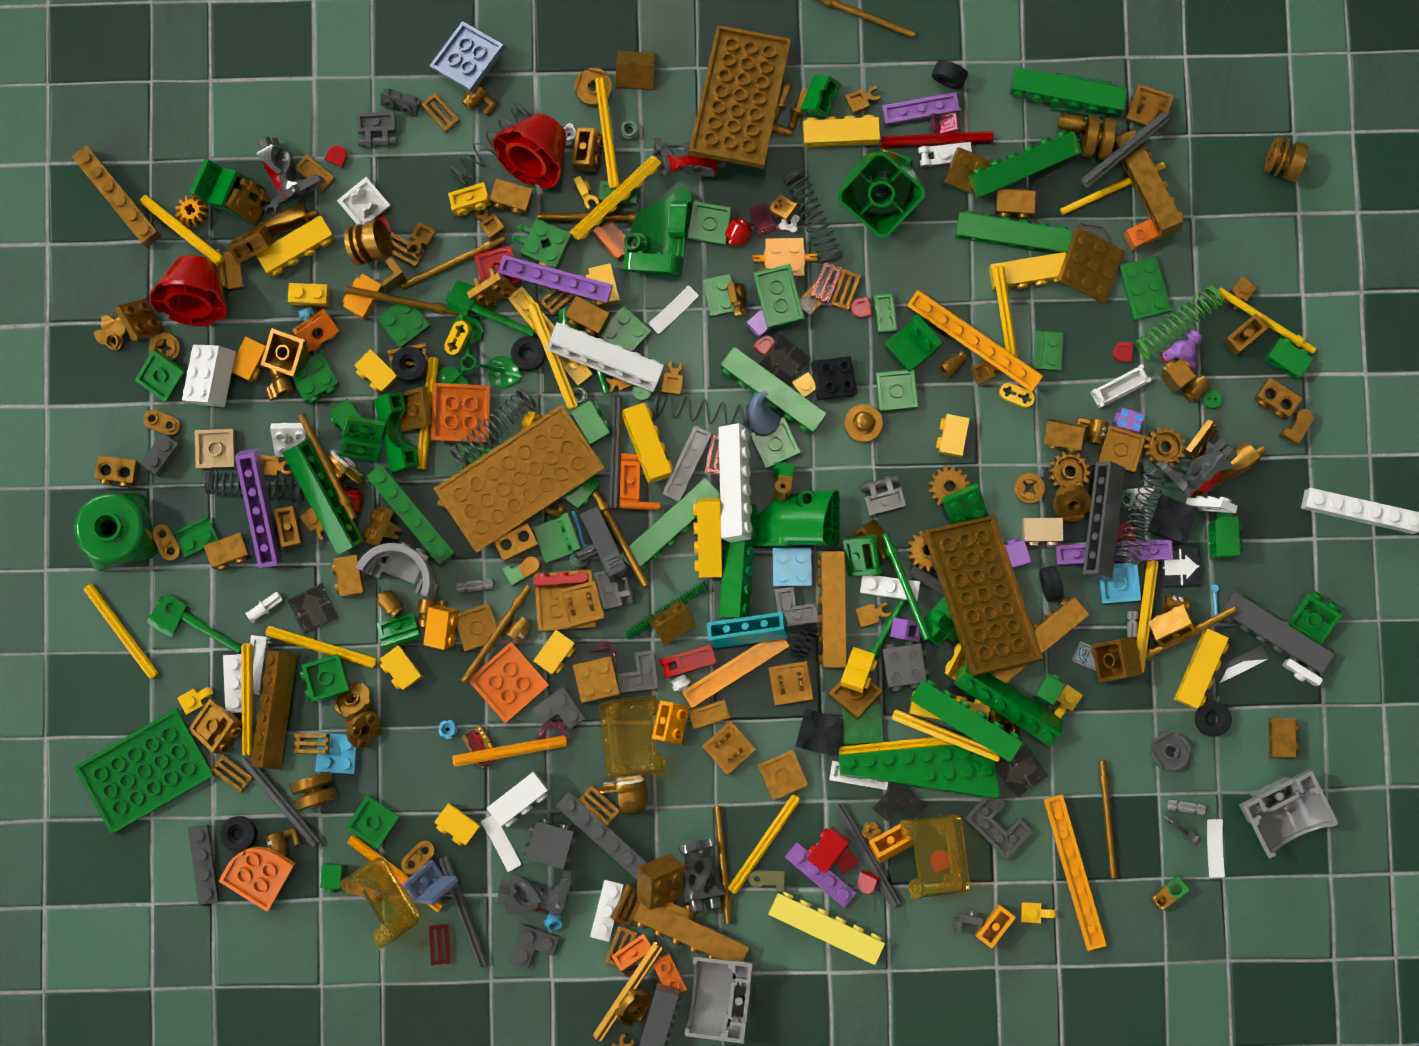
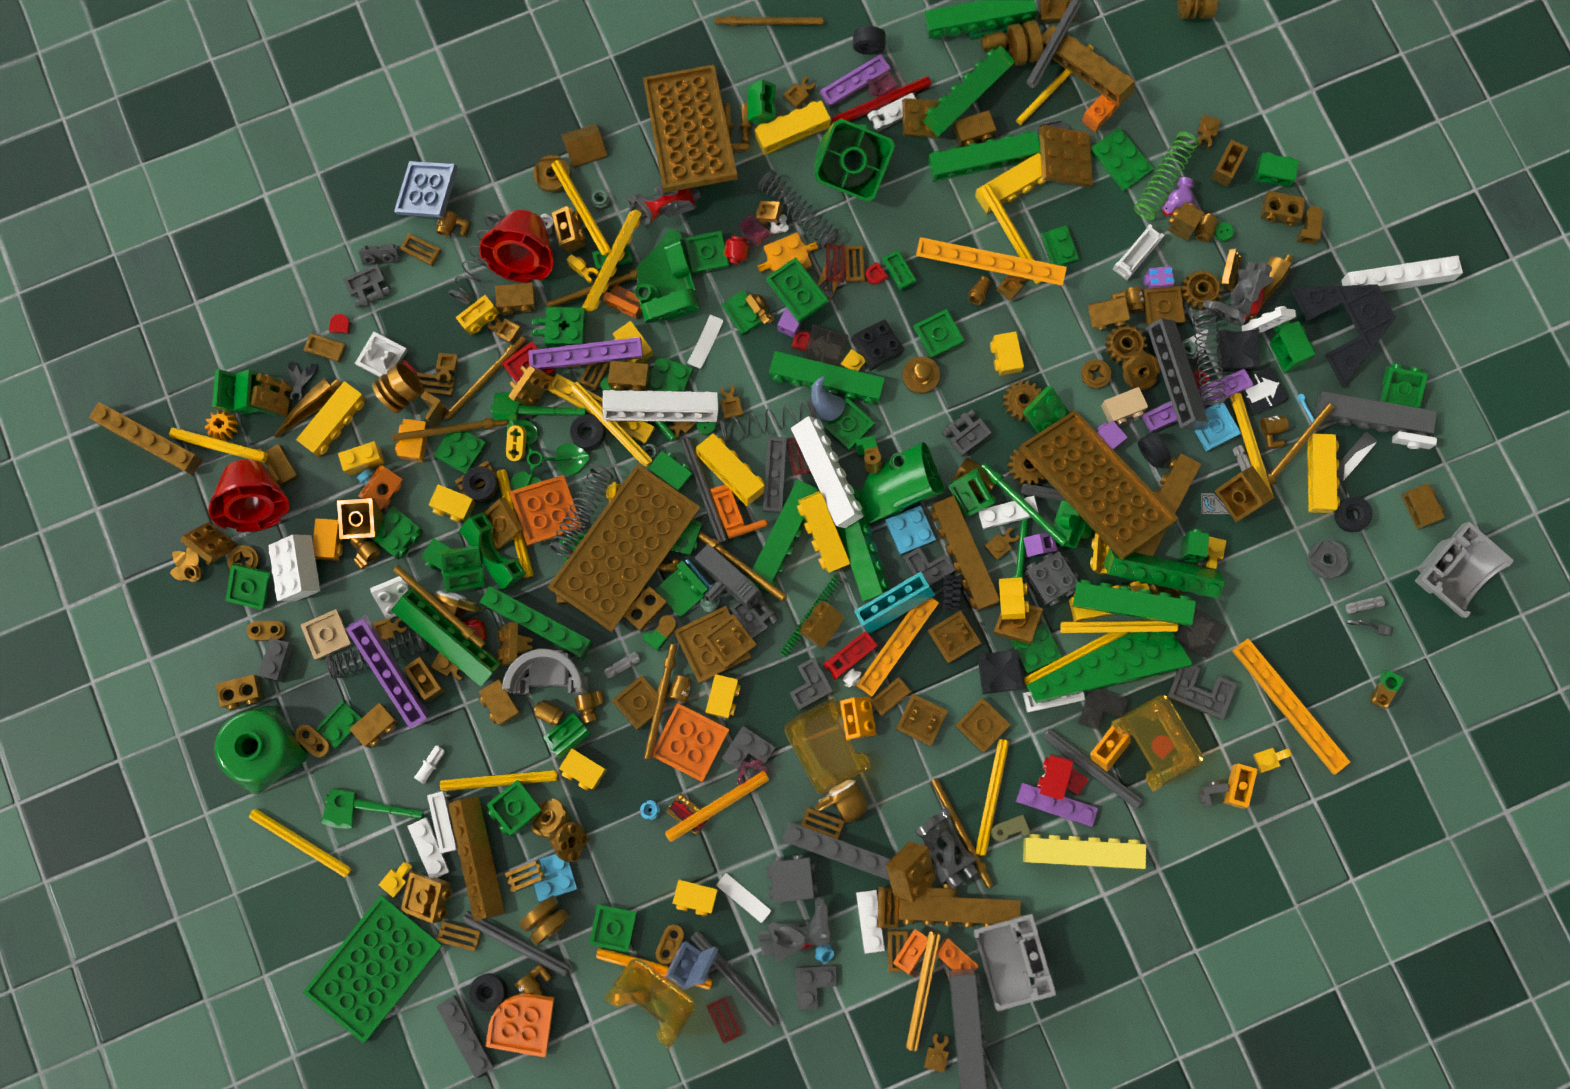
camera: 20 degrees left, 5 degrees down
pearl gold brick [227,224,274,264] -> none
yellow axle [241,643,254,756] -> none
dark grey hips [256,137,326,201] -> none
clear smoke tile [287,583,339,635] -> none
green brick [320,863,348,893] -> none
light orange brick [424,605,458,650] -> none
white brick [487,772,550,827] -> none
plate [533,571,589,587] -> none
pearl gold piece [573,656,620,704] -> none
clear pink bracket [588,641,618,668] -> none
pearl gold plate [615,989,652,1026] -> none
tile [857,870,880,894] -> none
pearl gold plate [862,822,881,841] -> none
green bracket [885,314,943,371] -> none
yellow beam [999,383,1035,408] -> none
pearl gold bar [1098,761,1118,878] -> none
red tile [1112,342,1133,363] -> none
brick [1148,605,1197,647] -> none
white sticker [1207,819,1225,878] -> none
yellow bar [1218,287,1317,354] -> none
none -> black wing [1289,284,1396,388]

